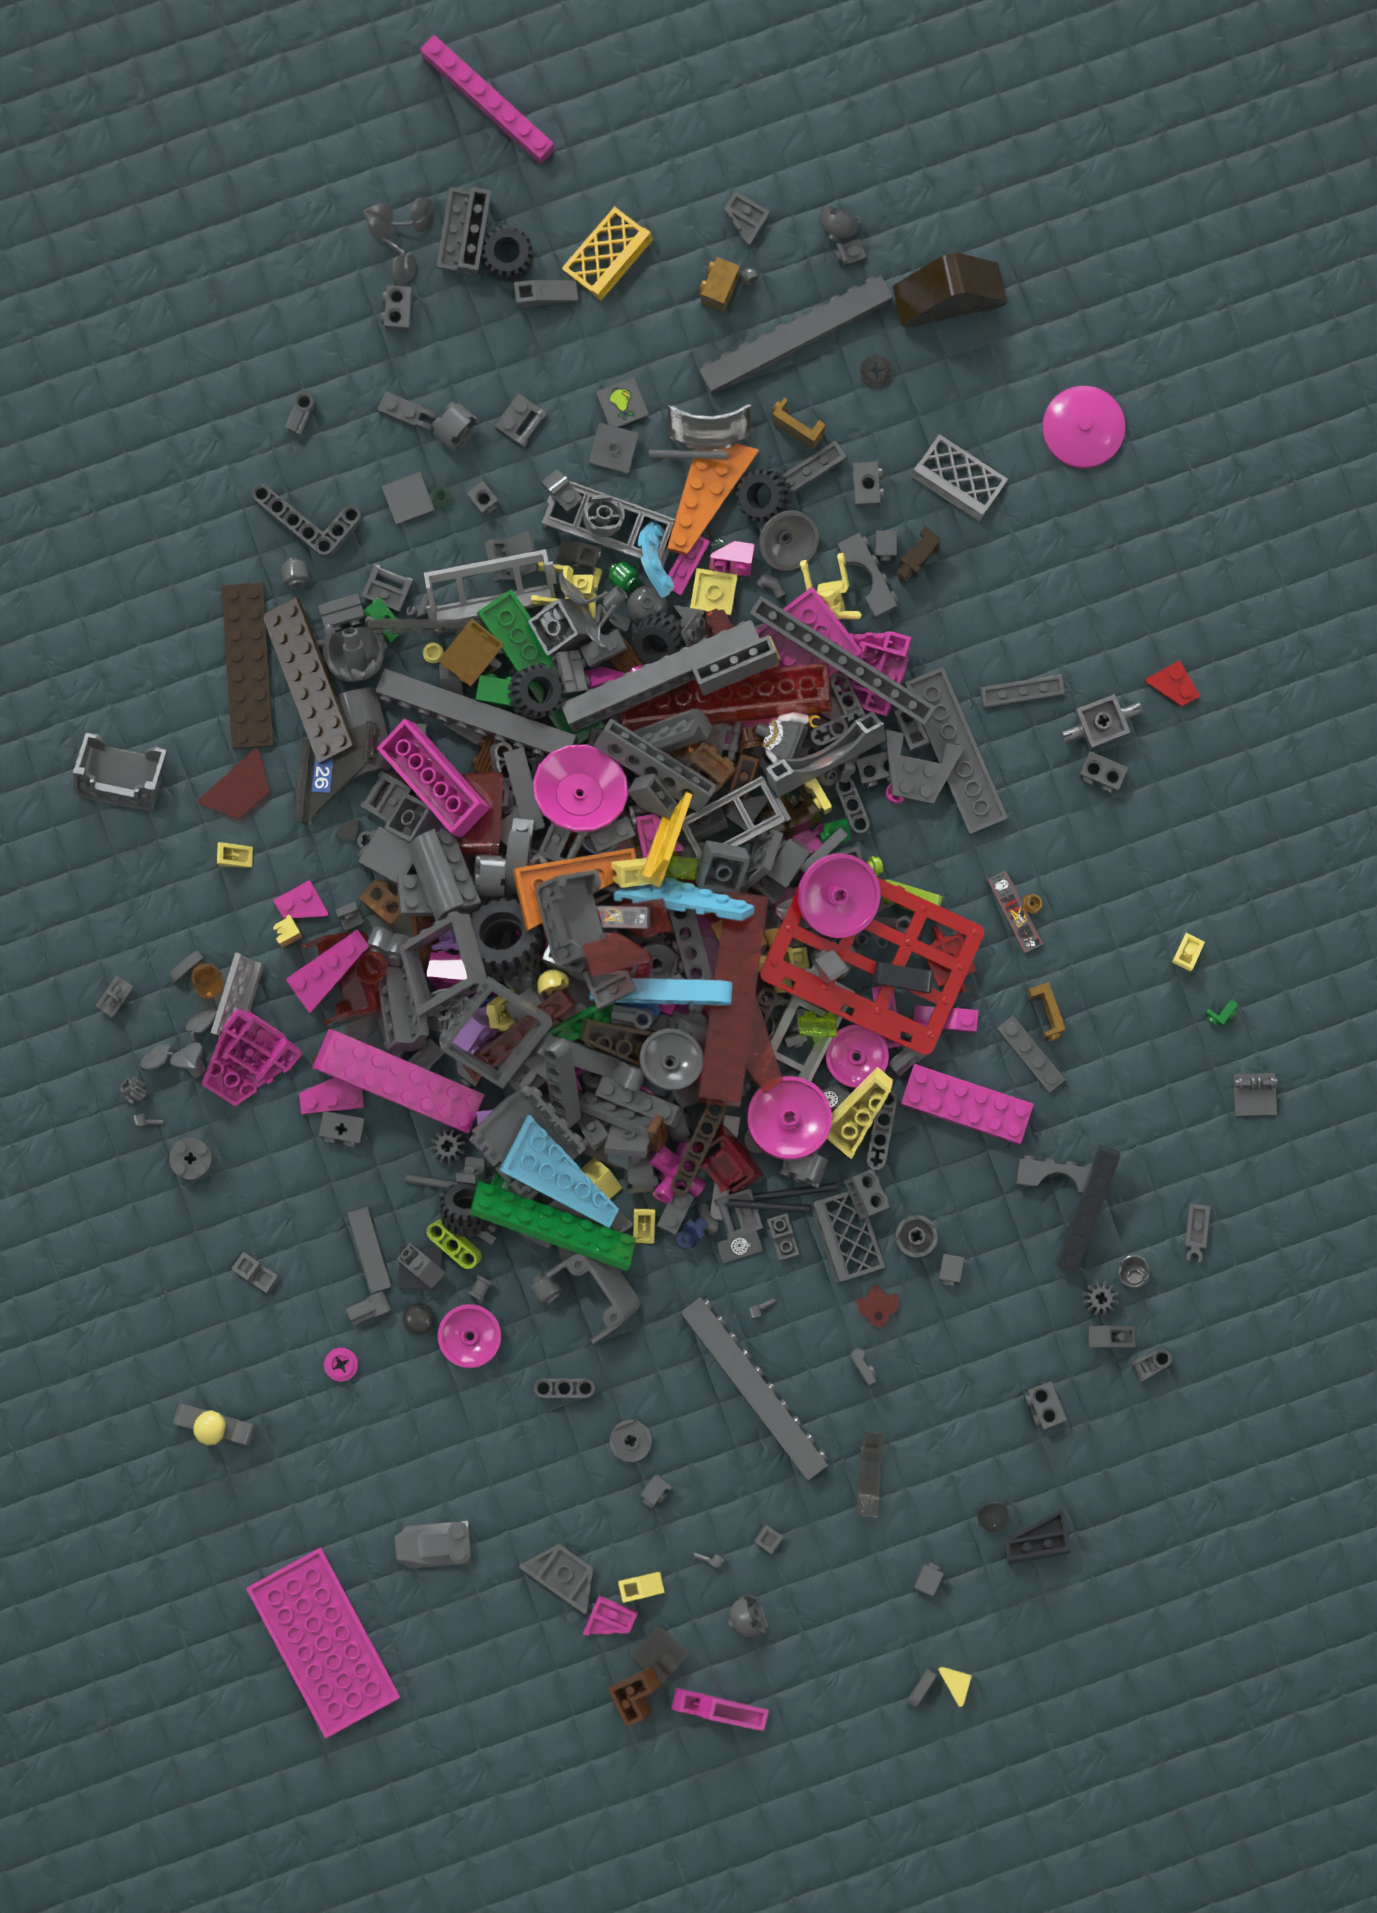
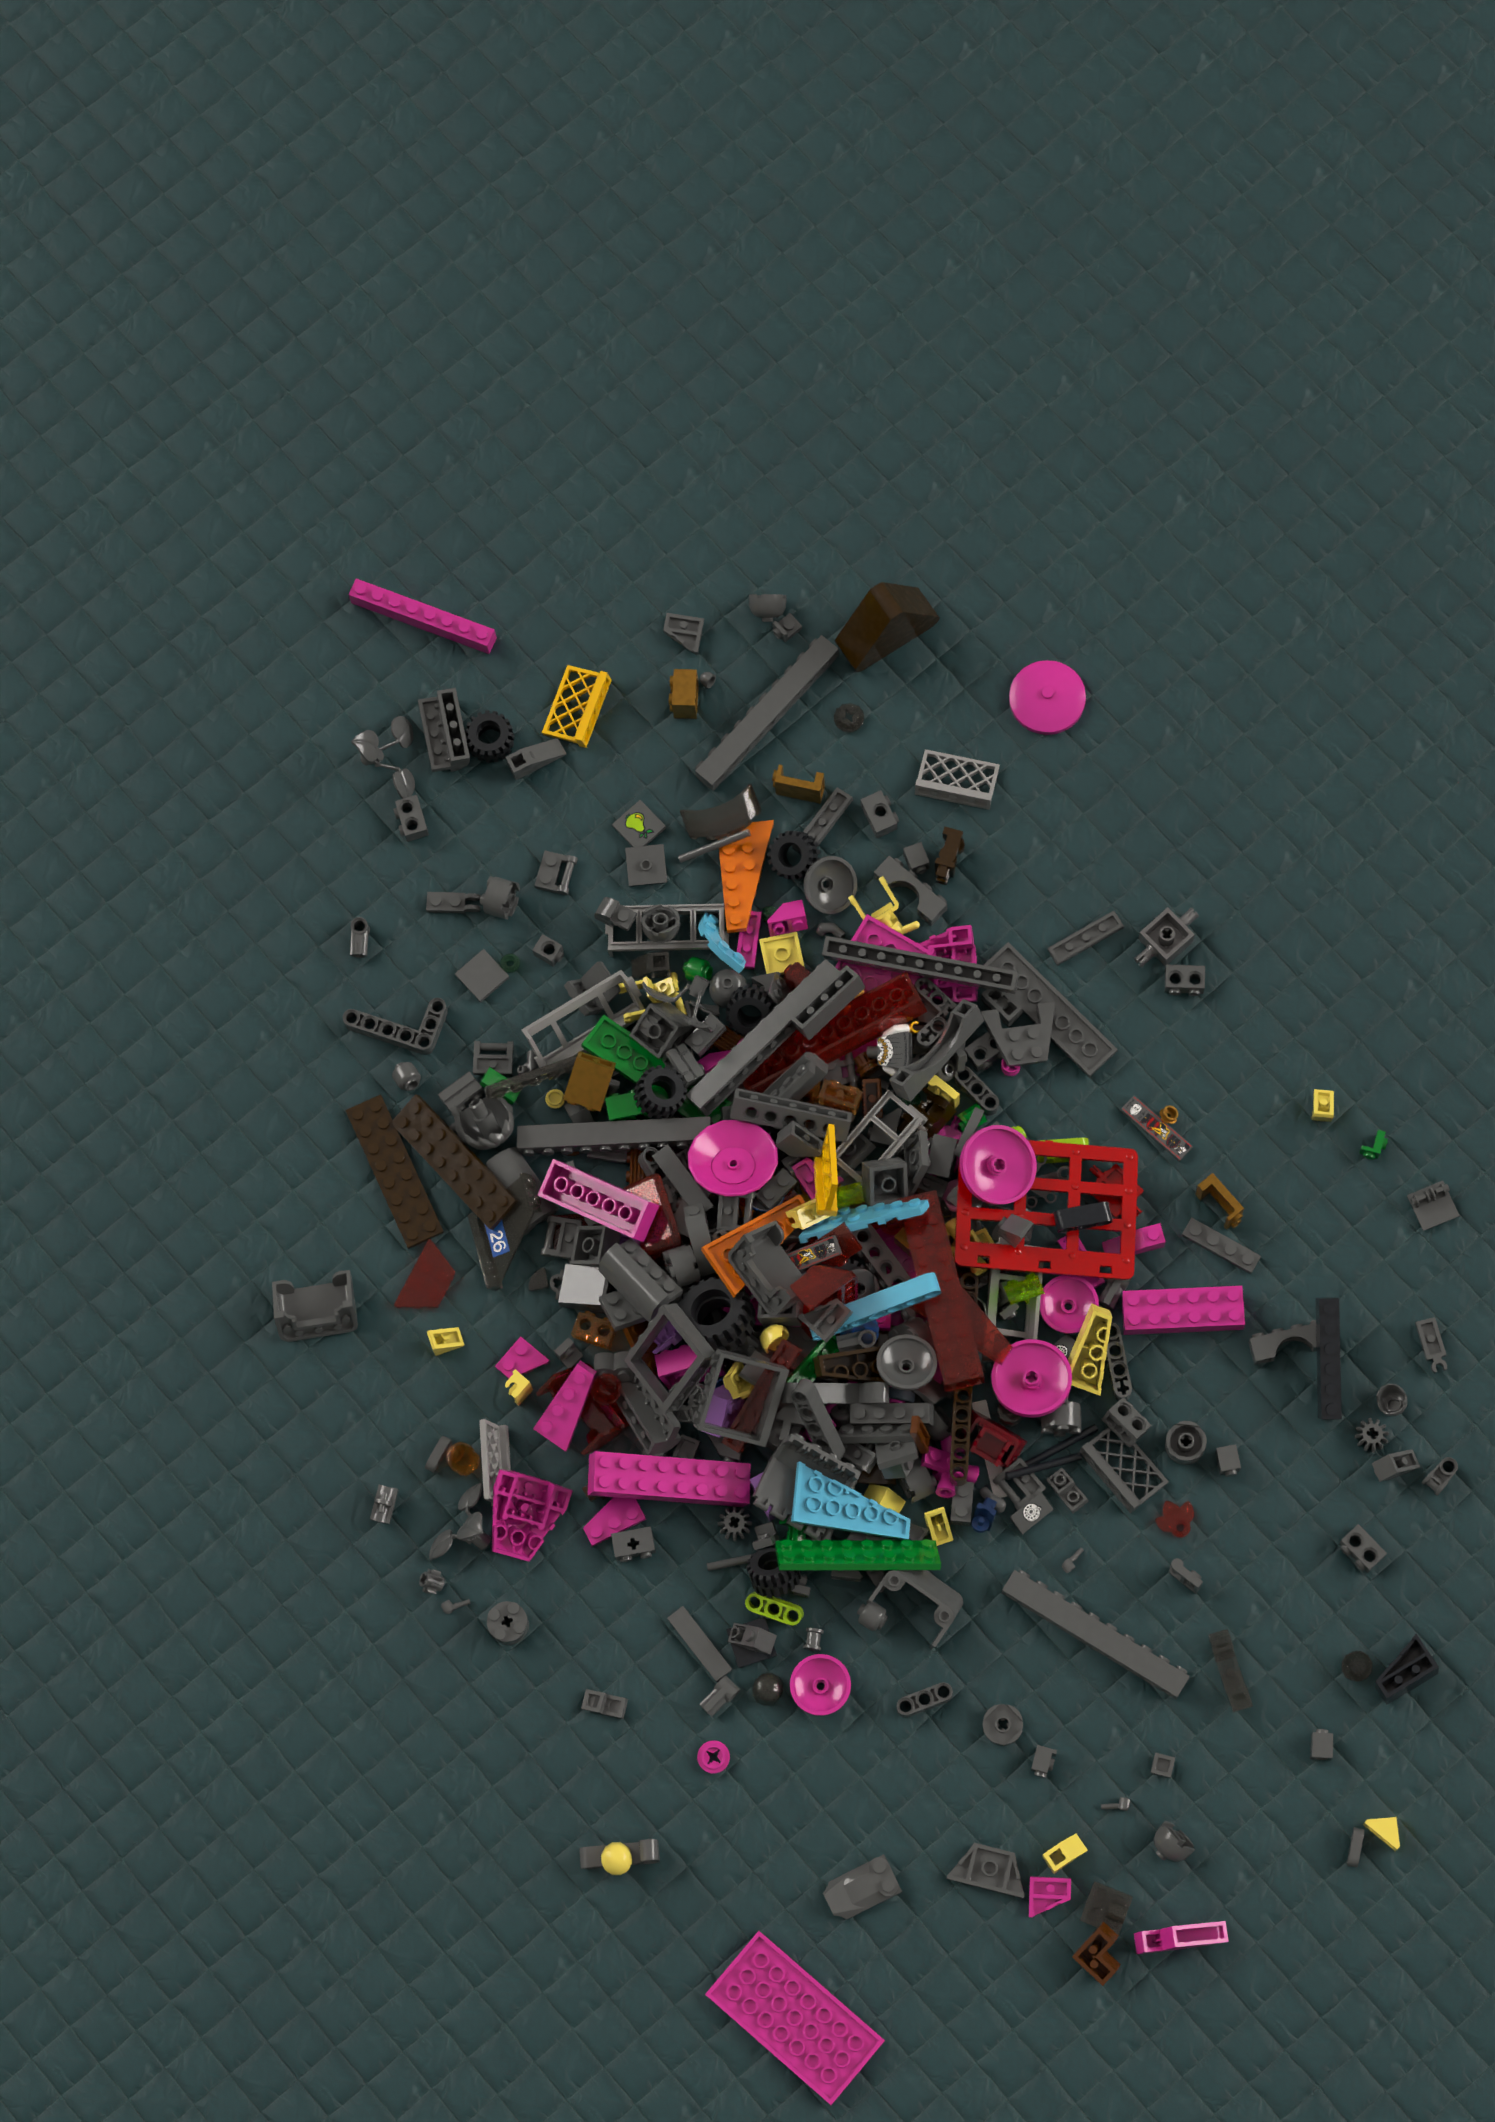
camera: 15 degrees left, 10 degrees down
red wing [1145,660,1200,707] -> none

